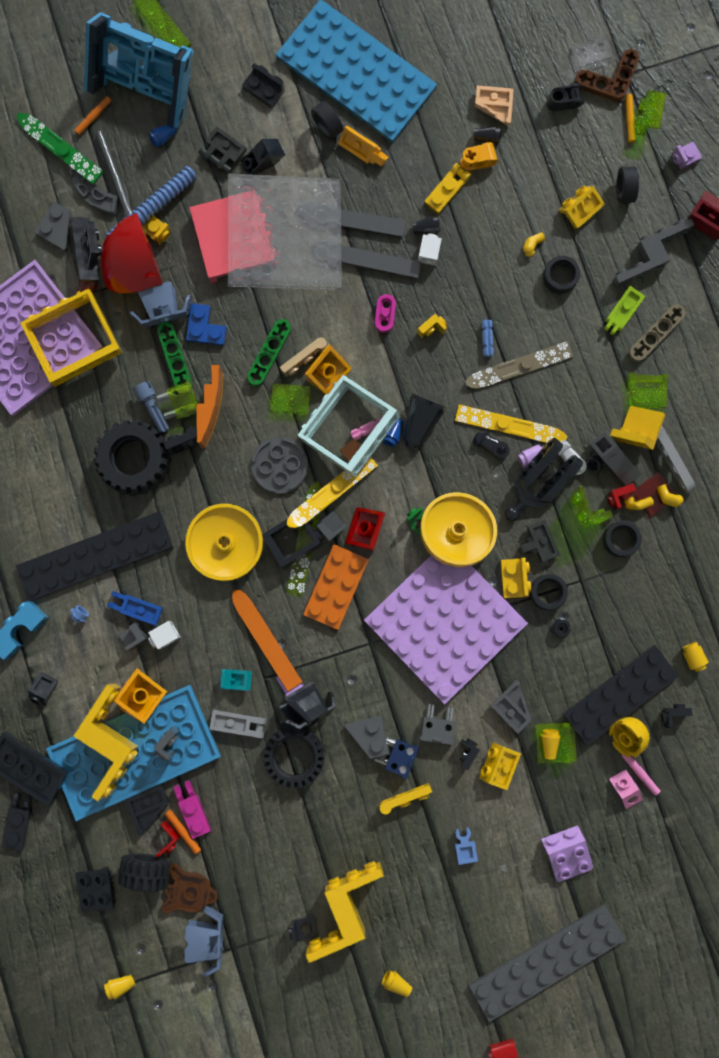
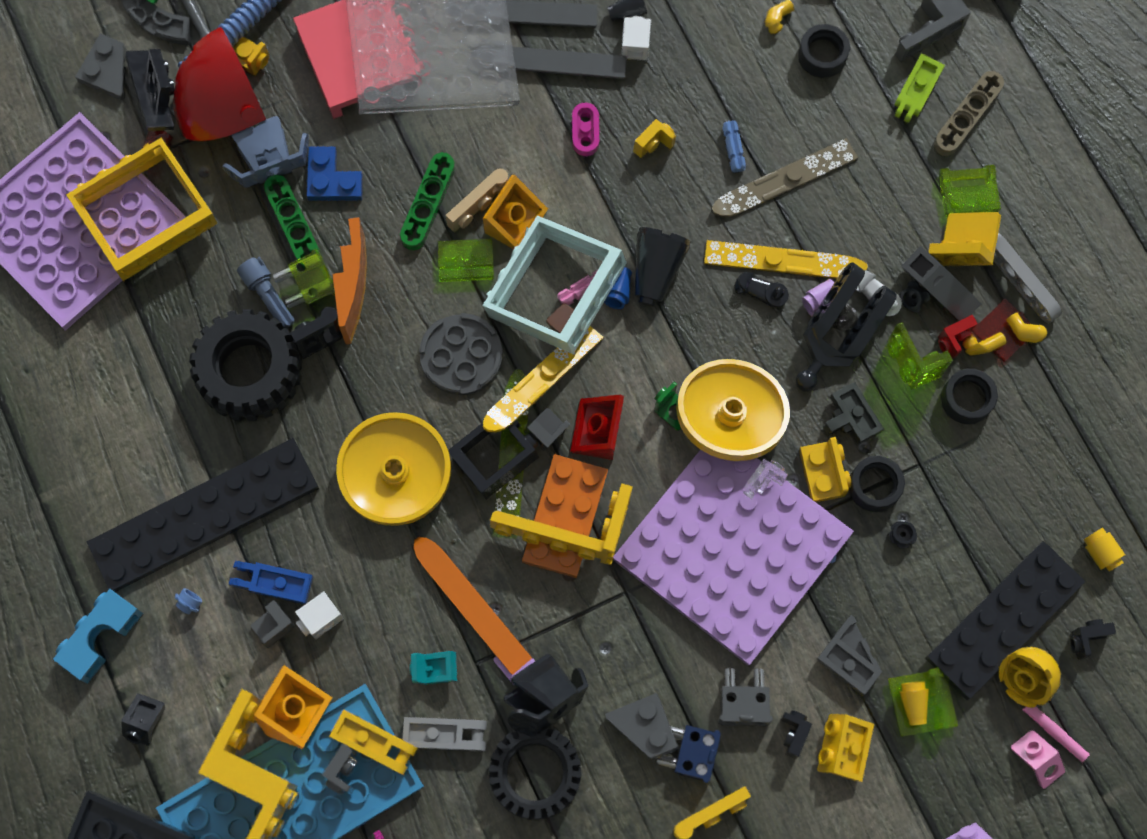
camera: 10 degrees left, 10 degrees down
none -> yellow plate [329,709,418,775]
none -> yellow bracket [490,483,633,565]
none -> clear bracket [743,459,788,499]

